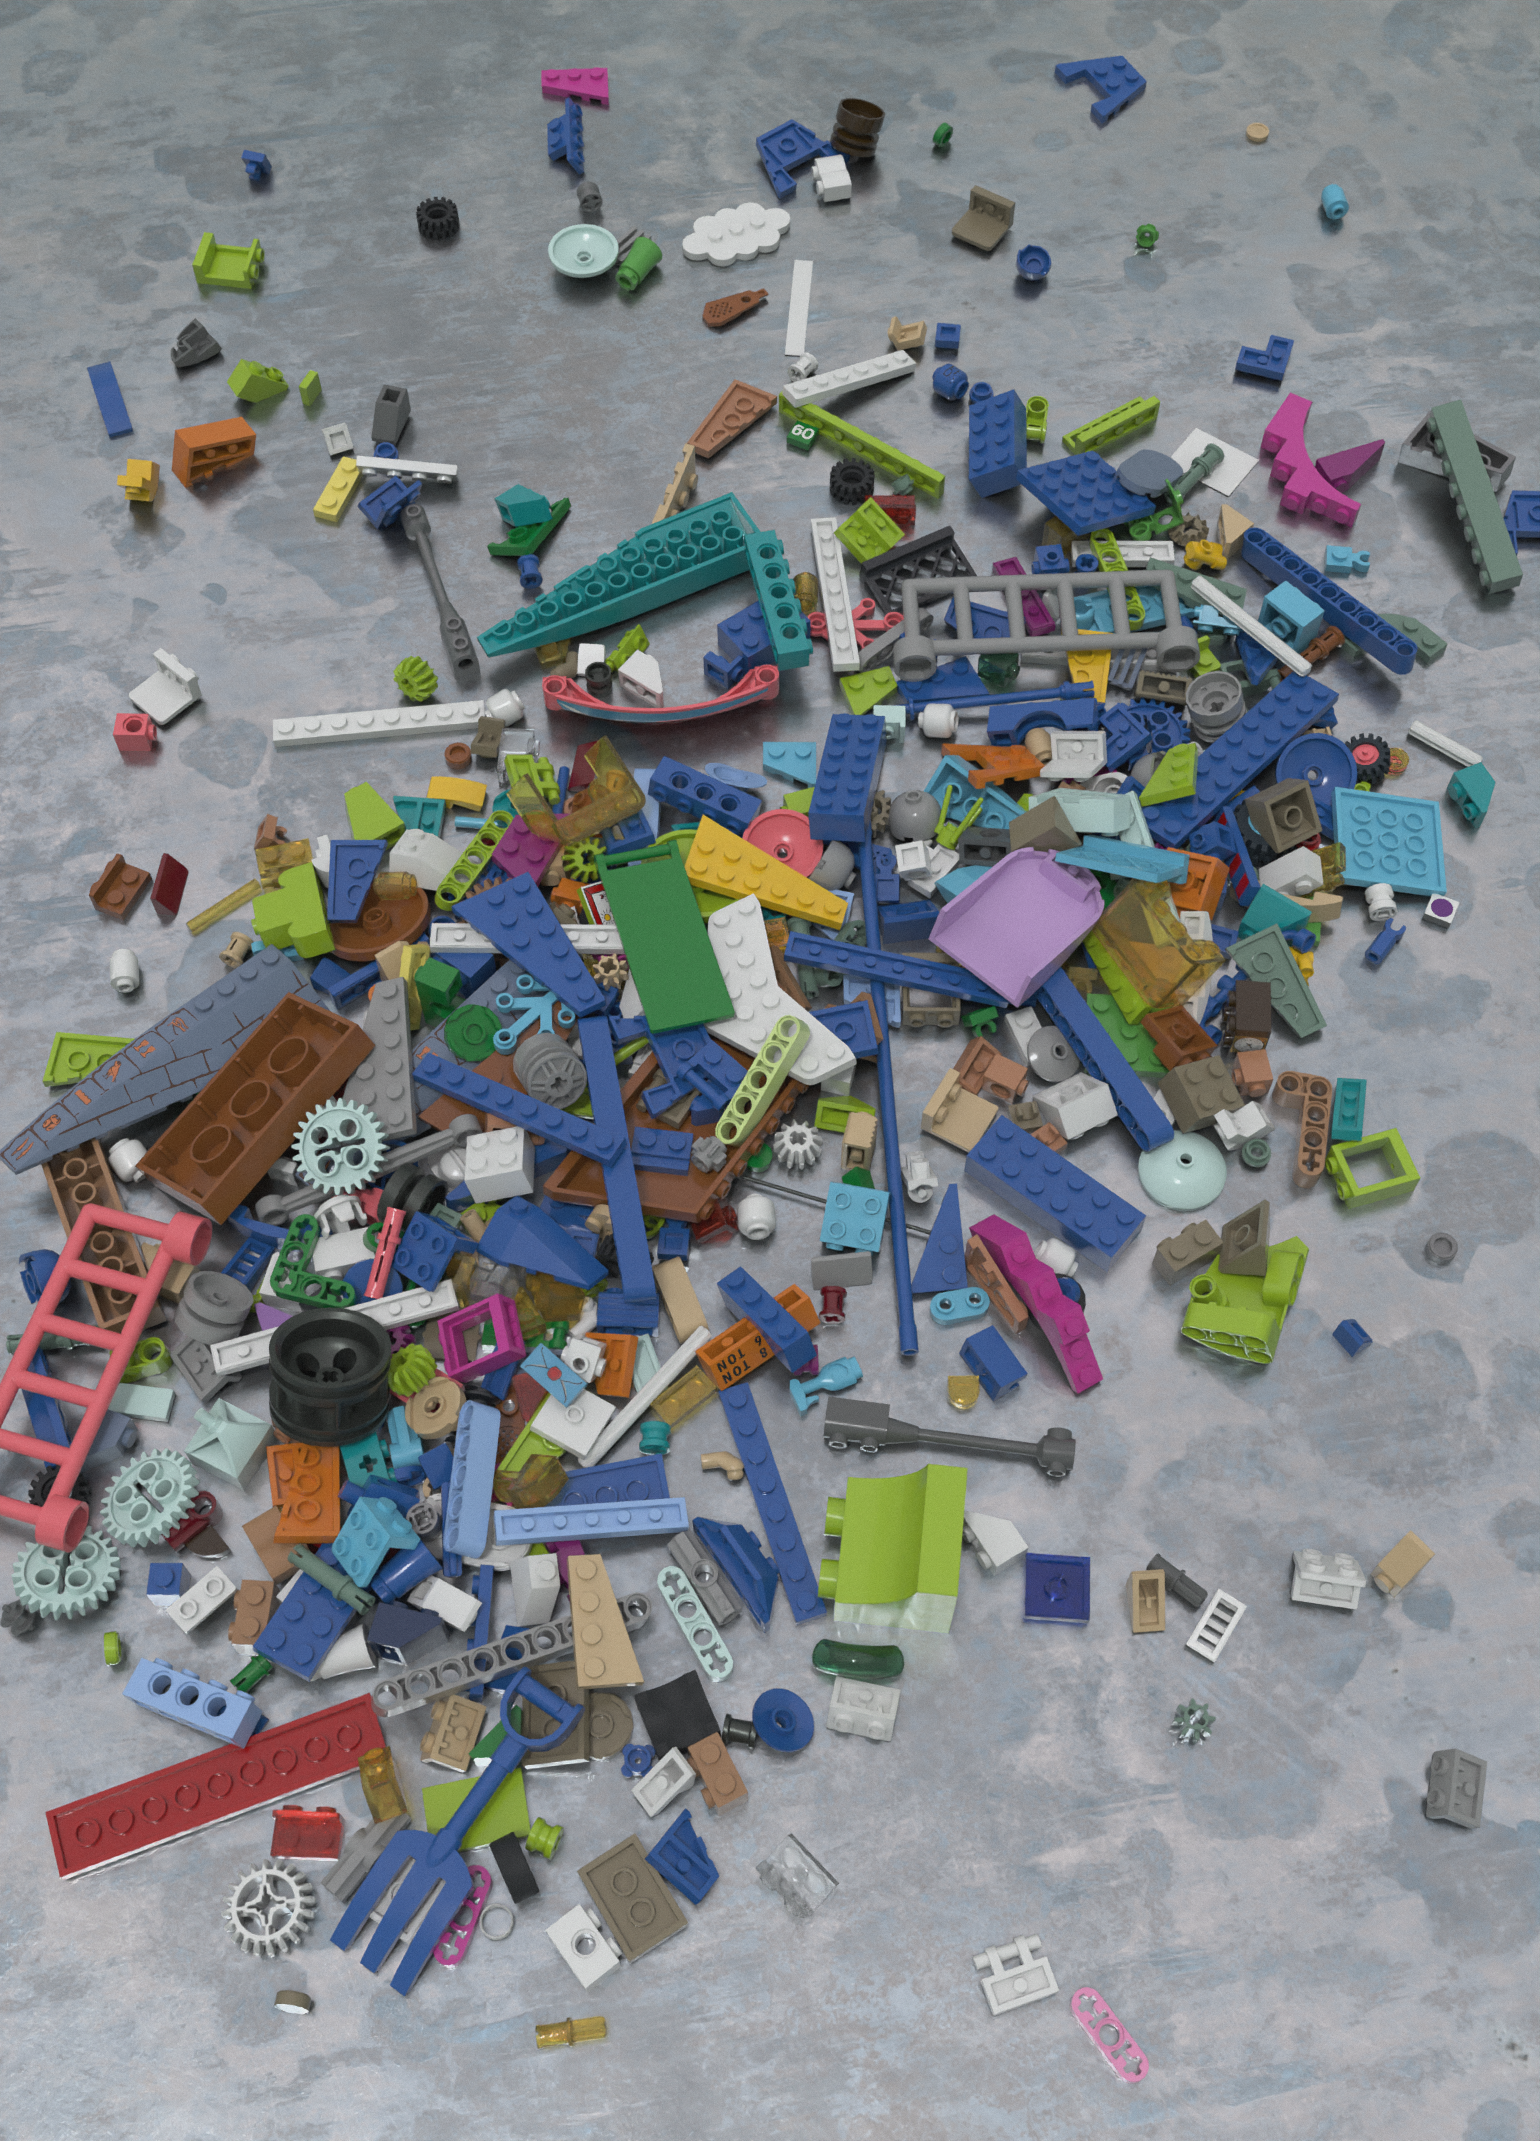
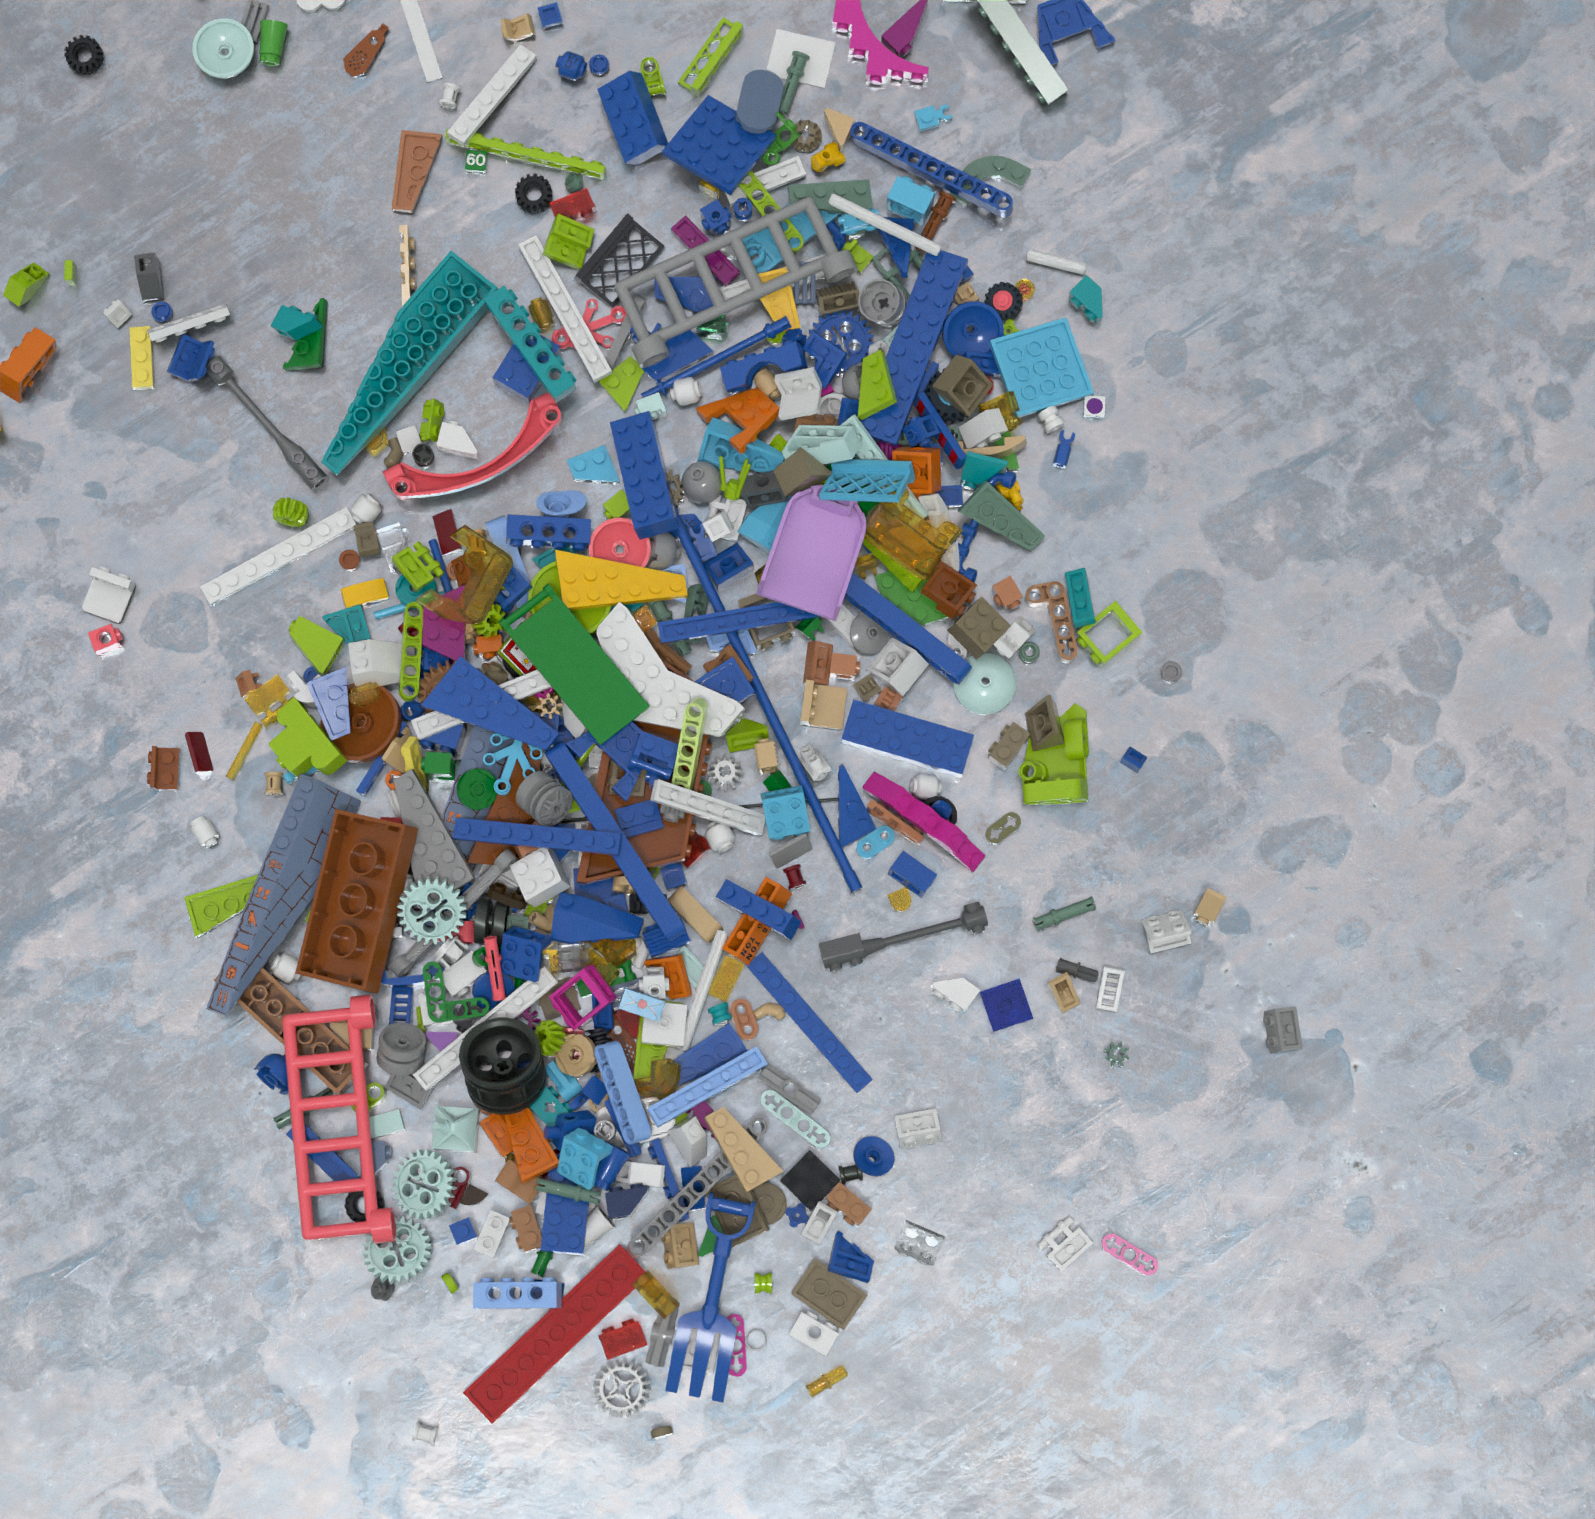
camera: 20 degrees left, 20 degrees up
blue slope [310,957,351,995] -> none
lime tile [422,1768,531,1853] -> none
black tyre [489,1832,539,1904] -> none
blue bush [517,554,543,589] -> none
blue wedge [692,1517,780,1633] -> none
blue bracket [703,651,745,689] -> none
medium azure piece [790,1356,863,1417] -> none
clear green cylinder [812,1639,904,1679] -> none
lime brick [818,1464,968,1634] -> none
dark brown brick [1222,980,1271,1058] -> none
none -> dark brown plate [487,882,528,910]
none -> white plate [650,779,765,836]
none -> nougat plate [730,999,758,1040]
none -> olive beam [985,812,1021,845]
none -> sand green pin [1033,896,1096,931]

